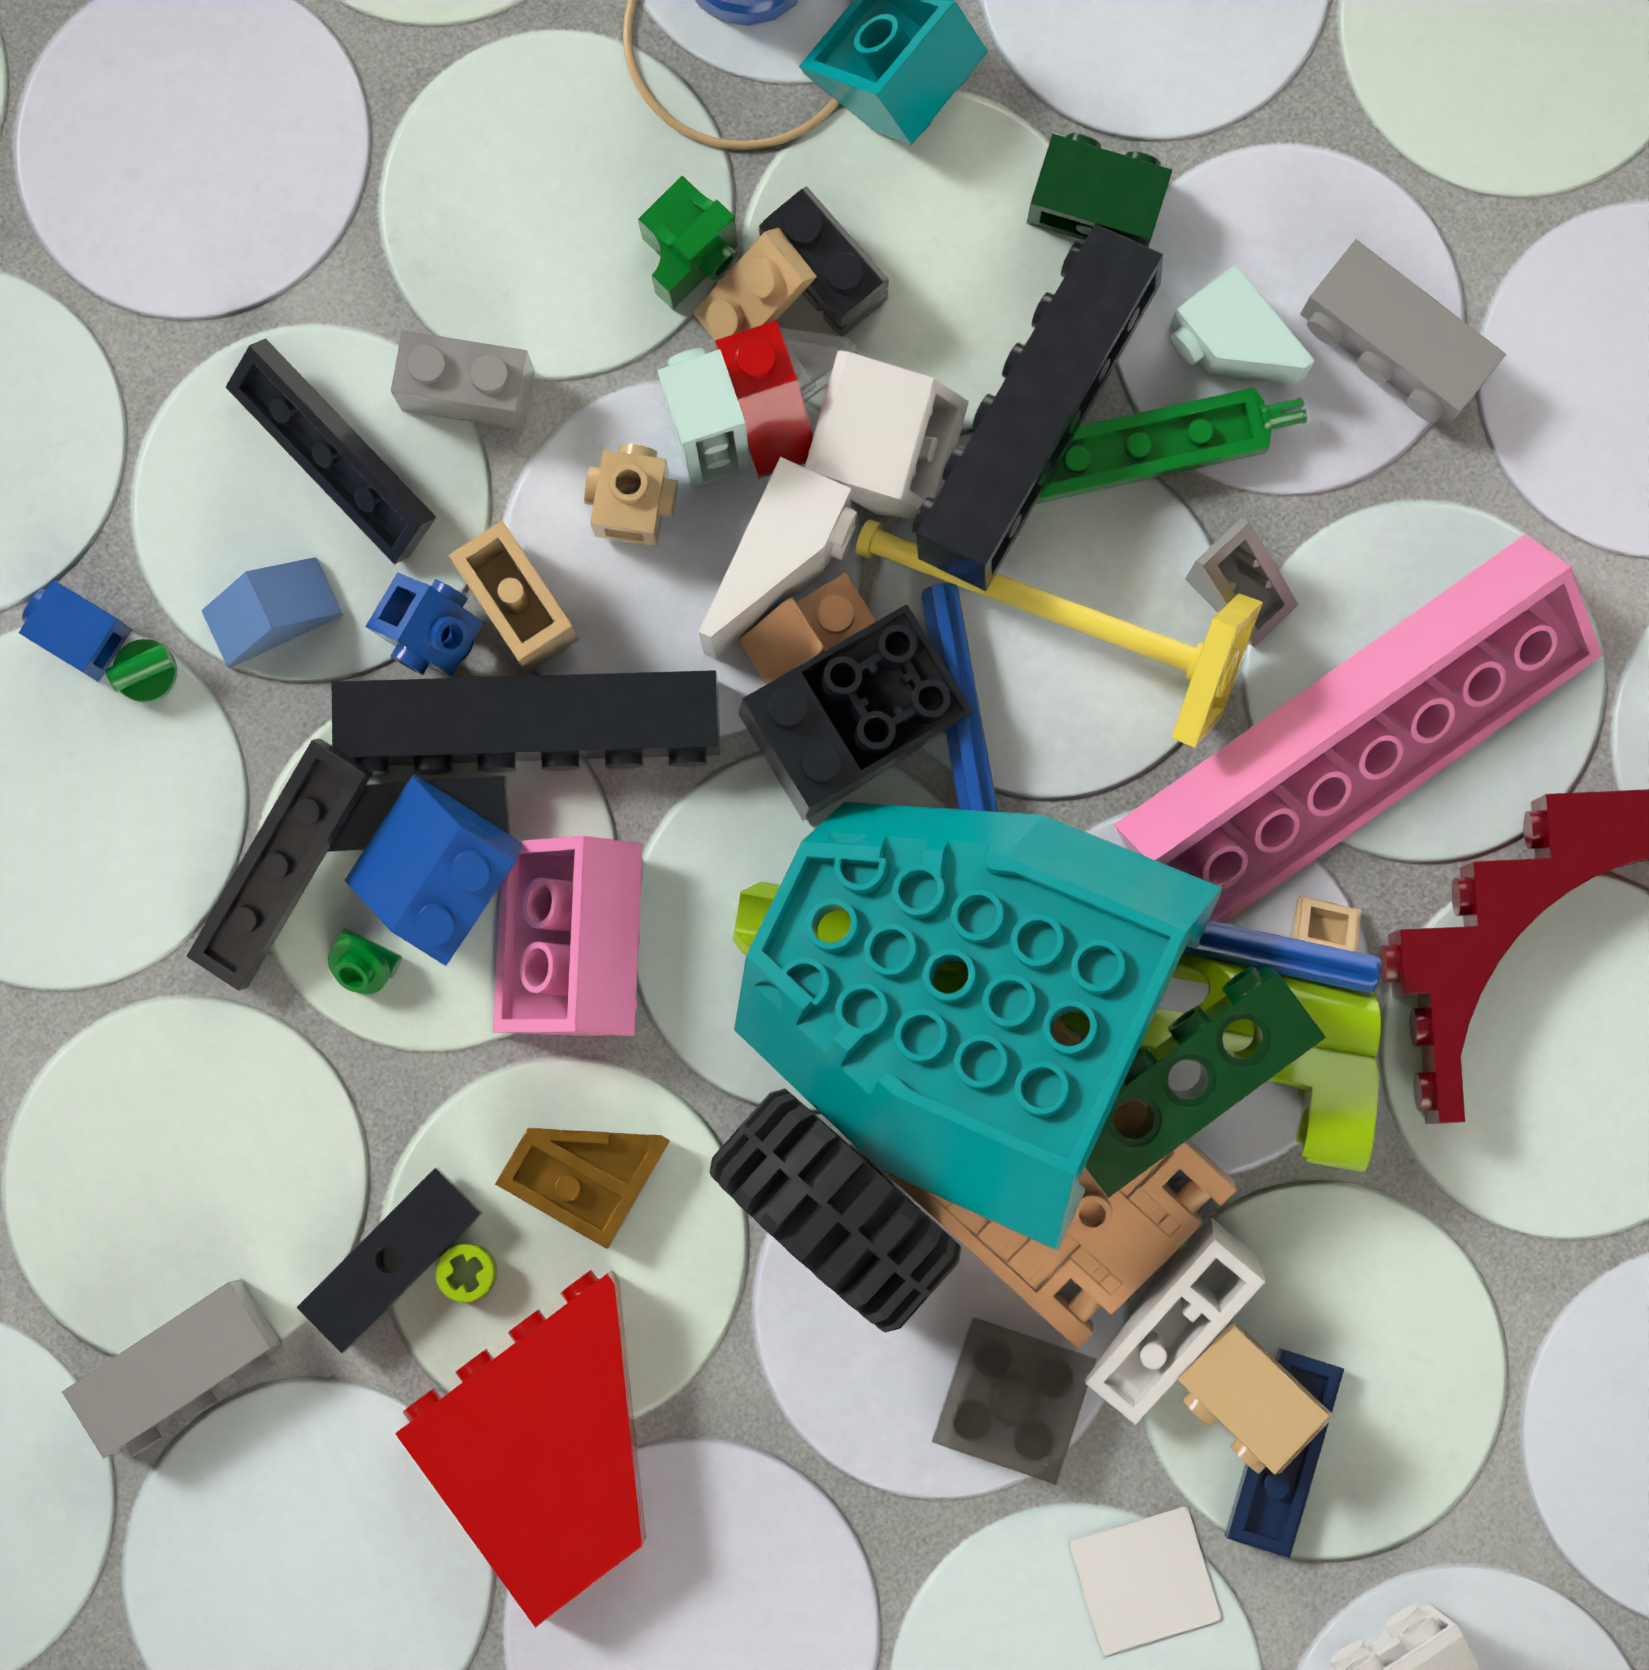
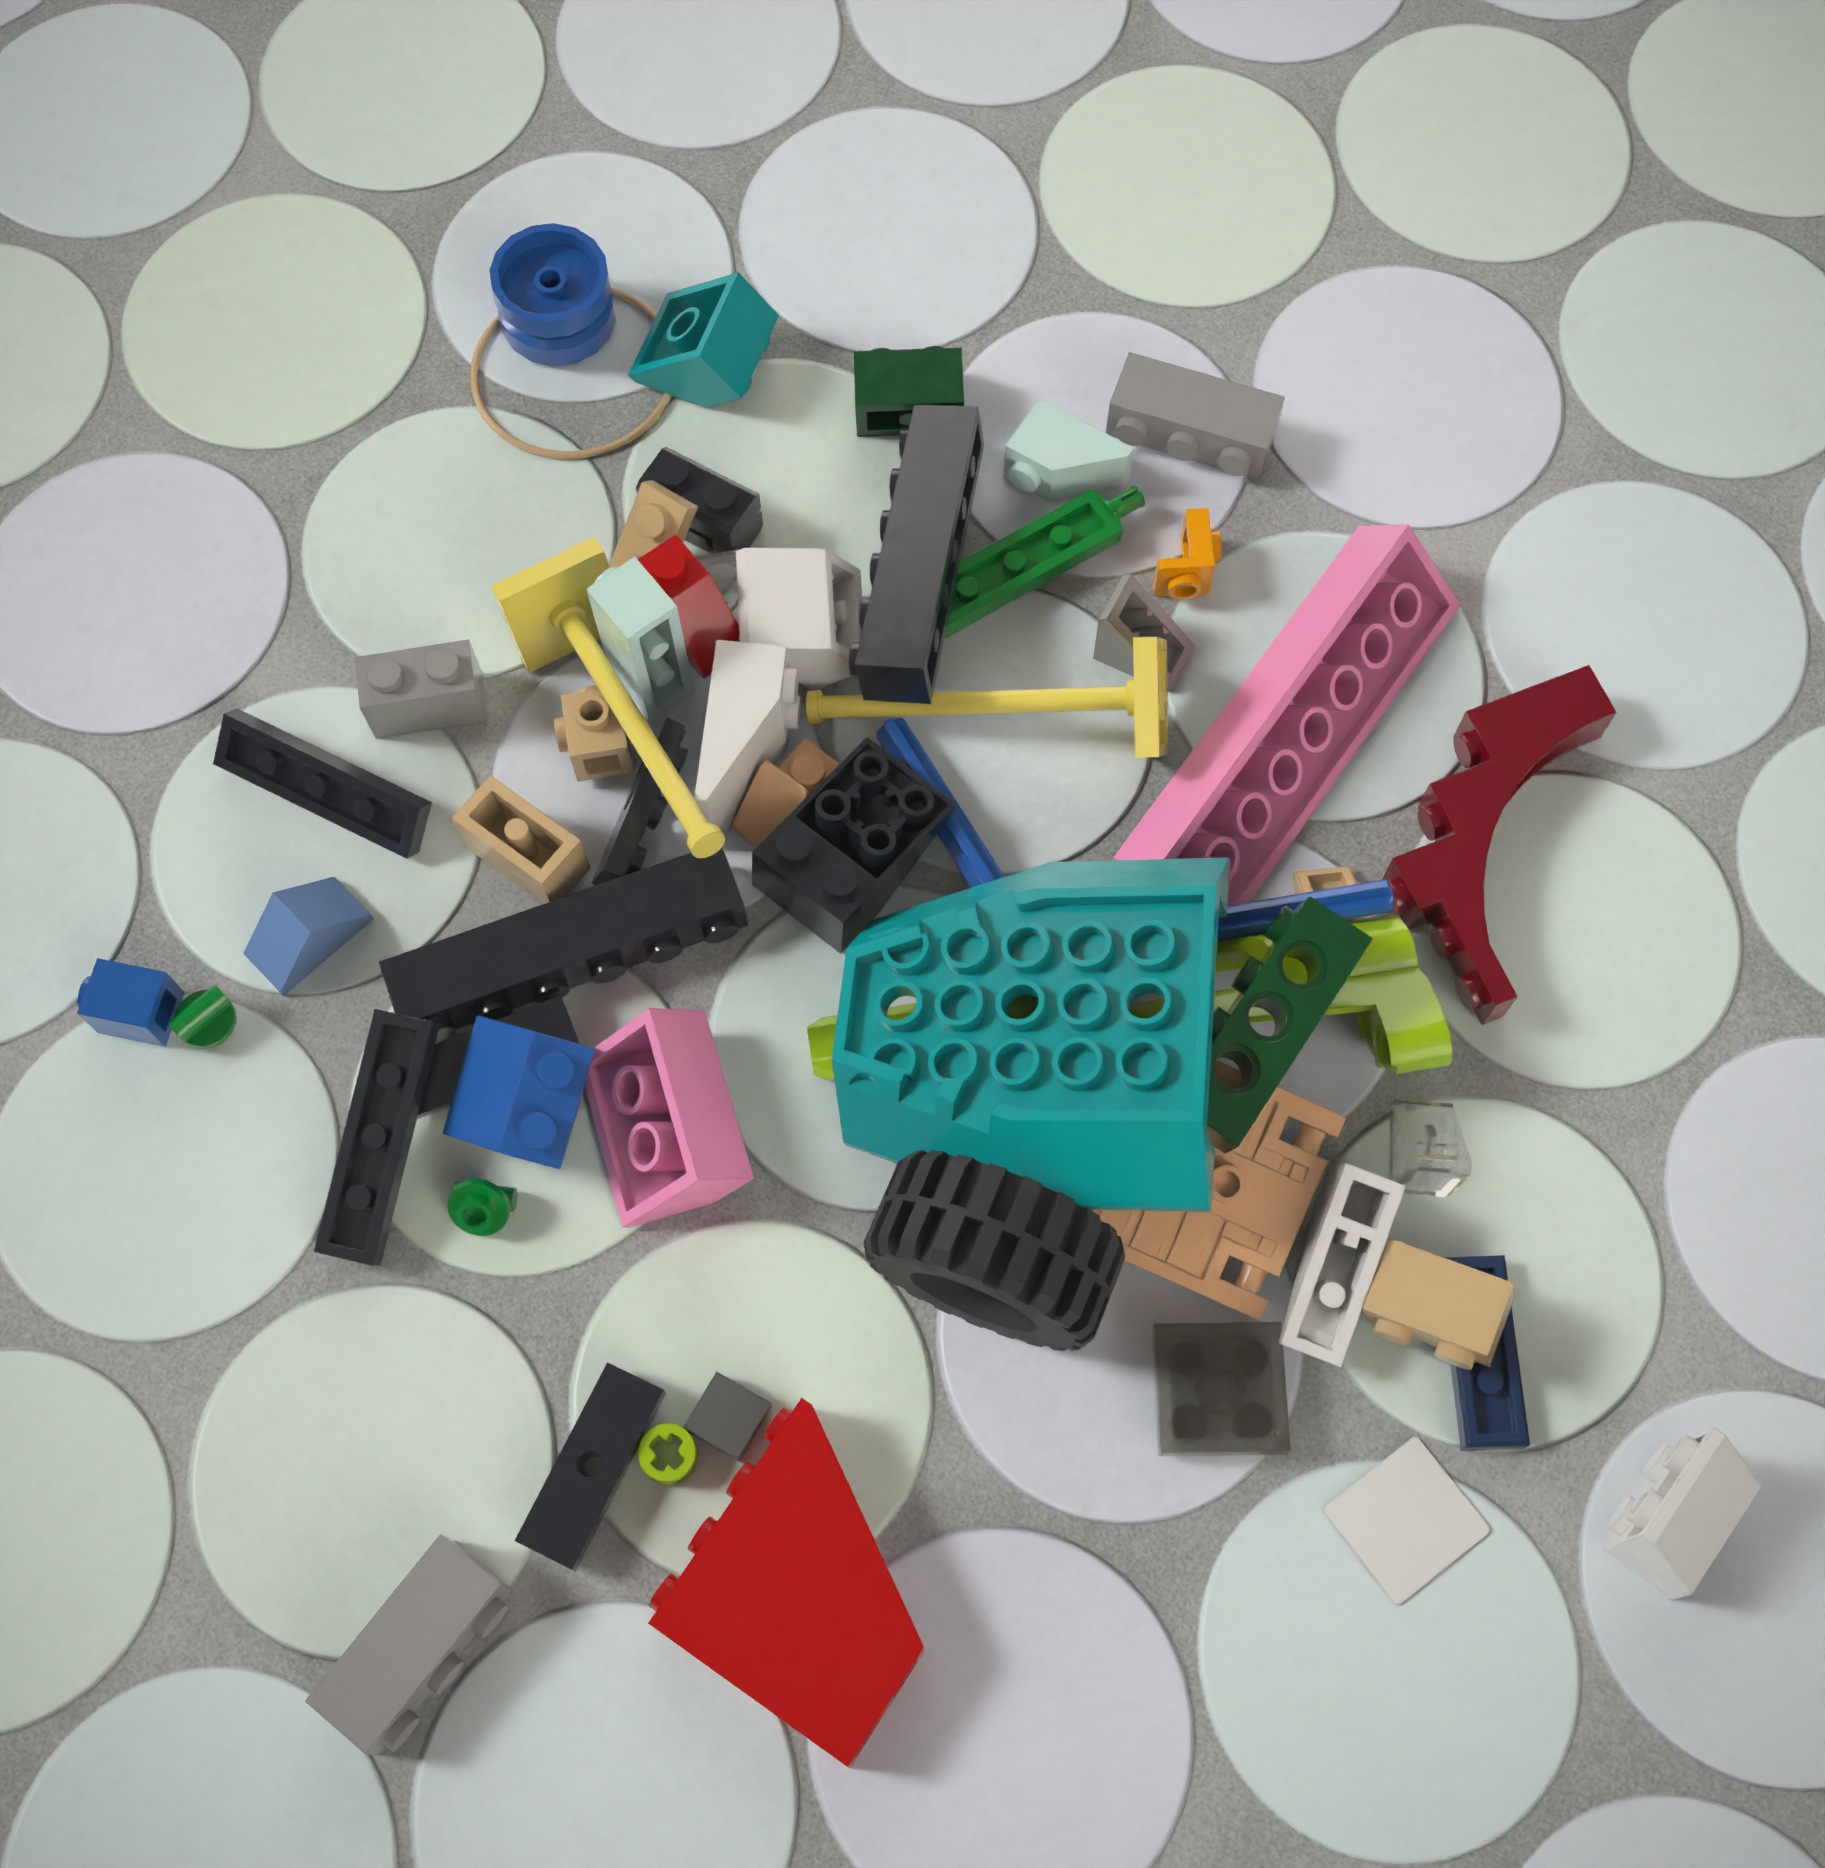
camera: 20 degrees left, 15 degrees down
blue brick [365,572,484,676] -> none
pearl gold wing [495,1128,671,1249] -> none
green brick [638,175,738,310] -> none
none -> light yellow tile [491,537,725,858]
none -> black tile [591,717,688,886]
none -> dark grey tile [683,1371,772,1463]
none -> light orange bracket [1153,508,1222,600]
none -> clear slope [1389,1099,1472,1197]

